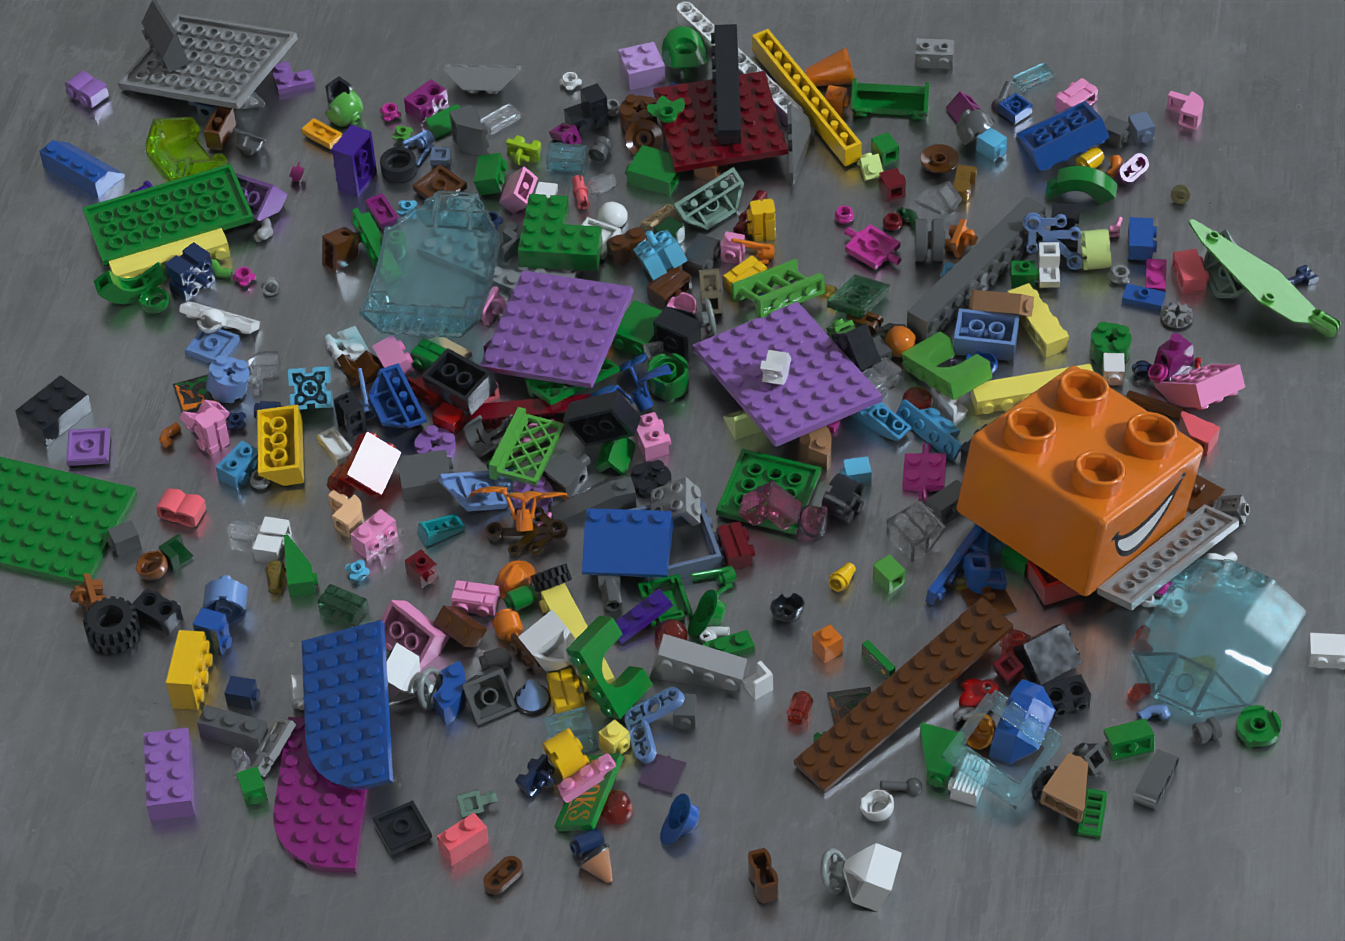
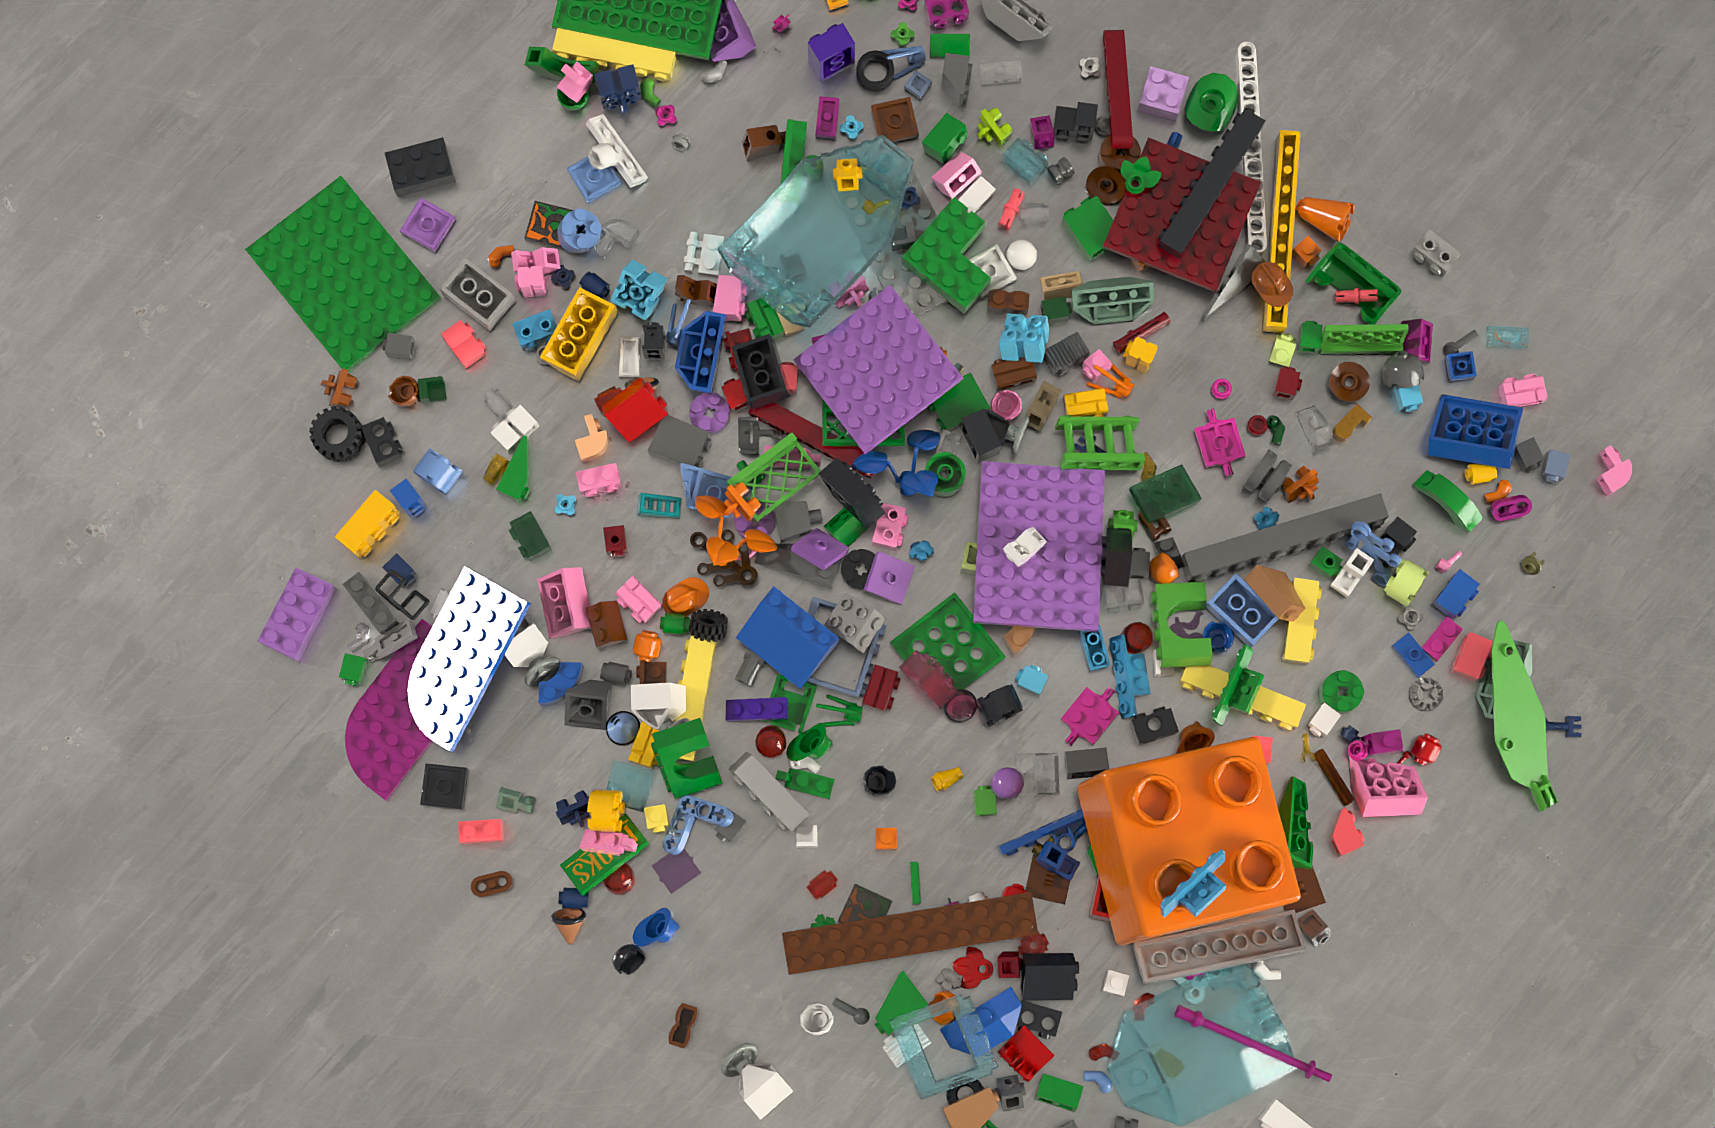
camera: 30 degrees right, 30 degrees up
none -> black piece [375,570,430,620]
none -> light grey brick [440,258,516,331]
none -> bright pink brick [557,62,593,102]
none -> black hair [612,944,646,975]
none -> orange hips [724,482,761,522]
none -> medium lavender plate [791,528,849,571]
none -> yellow brick [833,158,862,191]
none -> clear yellow hand [862,199,890,215]
none -> medium lavender plate [864,551,915,605]
none -> dark azure plant [909,540,934,561]
none -> medium lavender hair [991,767,1024,799]
none -> red hinge [997,1025,1055,1082]
none -> white brick [1102,970,1129,997]
none -> dark red beam [1103,30,1133,149]
none -> dark azure bracket [1160,849,1226,918]
none -> magenta bar [1174,1004,1332,1082]
none -> green bracket [1212,644,1264,726]
none -> dark orange piece [1252,262,1293,307]
none -> bright green fence [1320,324,1408,354]
none -> coral pin [1336,288,1378,304]
none -> red head [1411,733,1442,765]

